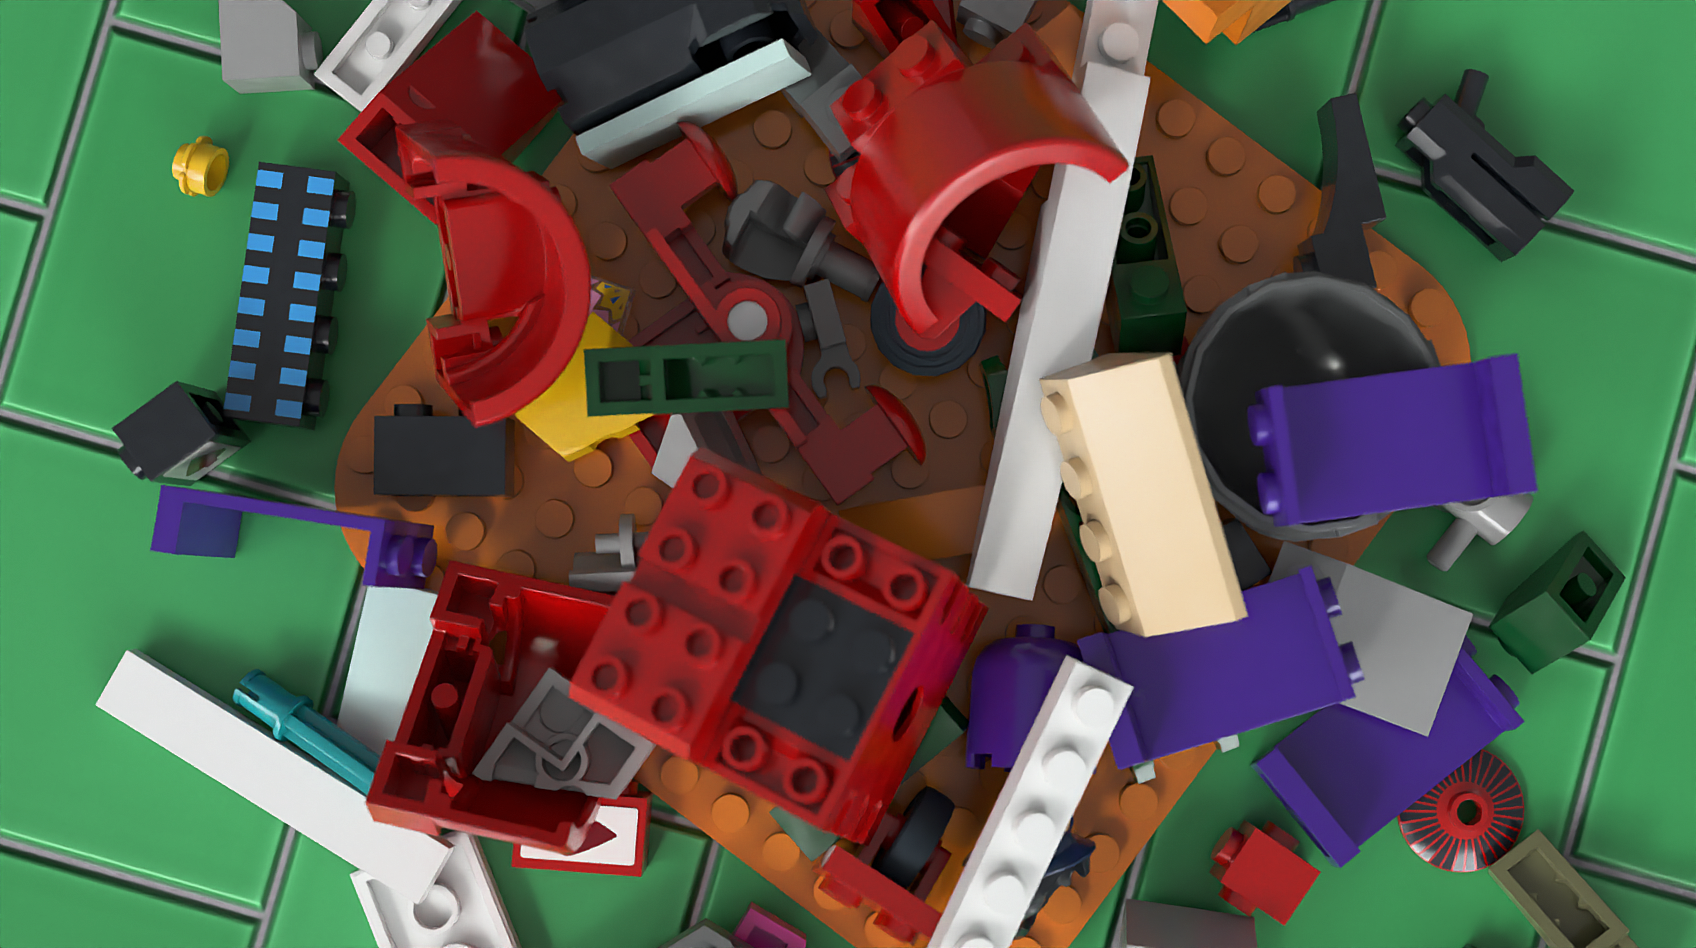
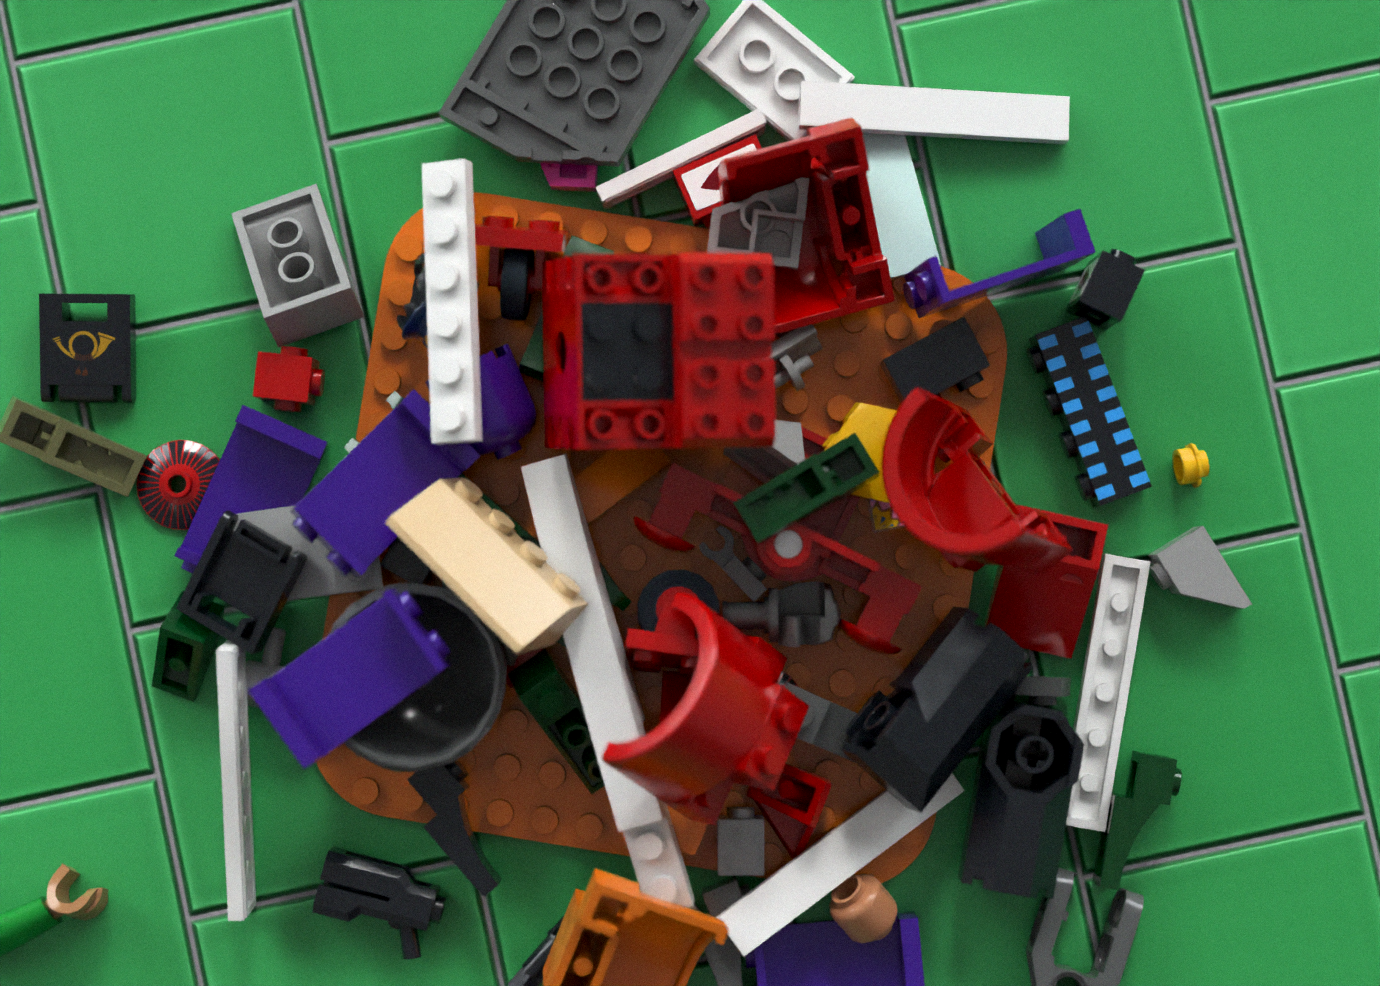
camera: 160 degrees right, 0 degrees up
teal axle [233,669,381,794] -> none
light aqua piece [575,38,812,169] -> none
none -> black container [176,511,308,654]
none -> white tile [216,640,256,921]
none -> white tile [595,108,766,209]

